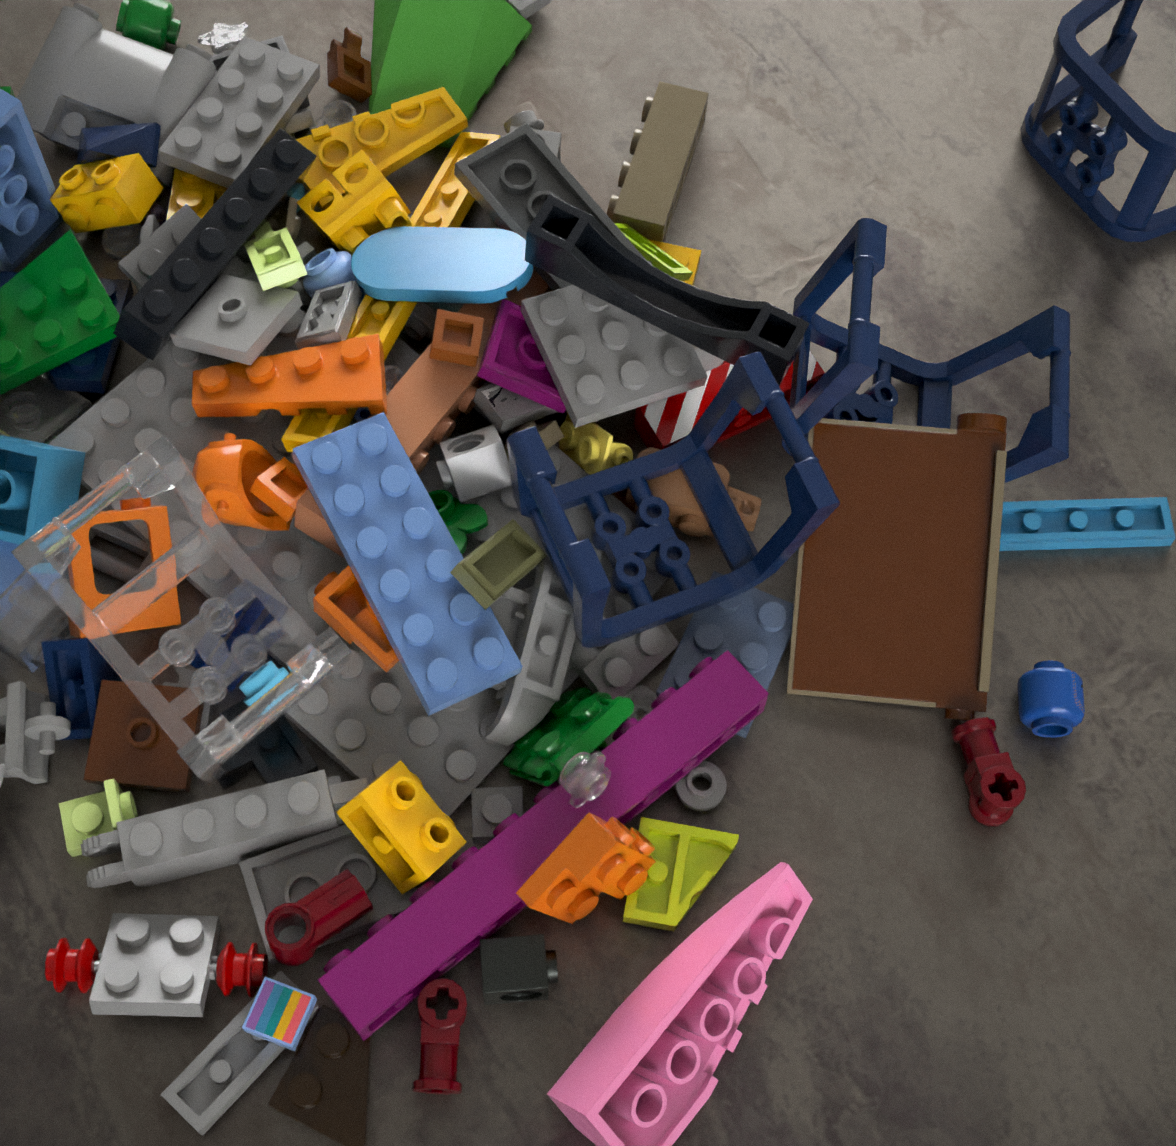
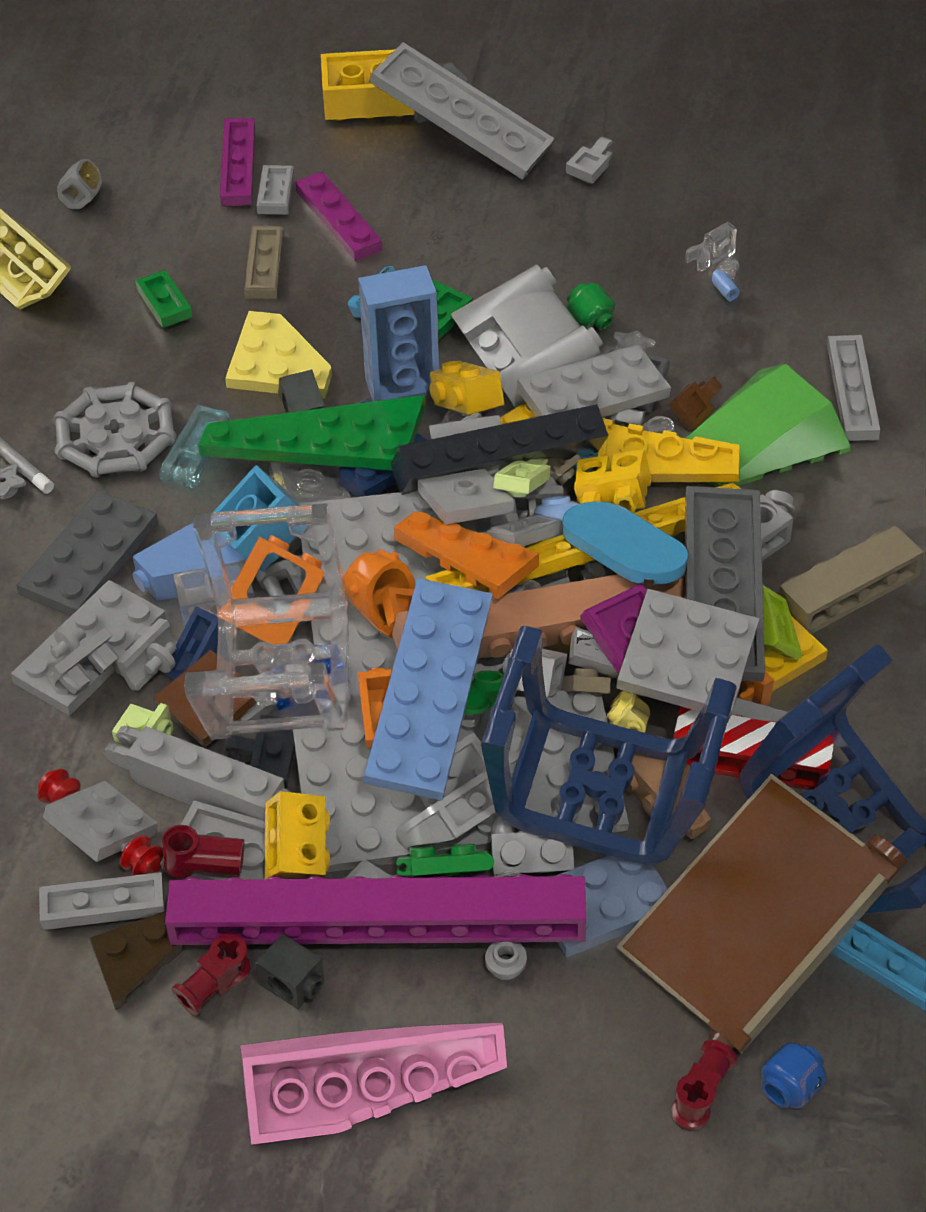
camera: 45 degrees right, 15 degrees down
dark blue slope [77,122,161,168] -> none
medium azure plate [239,661,289,708] -> none
tile [242,976,317,1051] -> none
dark orange plate [429,309,484,367] -> none
olive tile [450,519,547,610] -> none
orange plate [516,812,656,924] -> none
black arch [524,195,810,386] -> none
clear plate [559,752,611,808] -> none
neon yellow wing [623,817,739,932] -> none

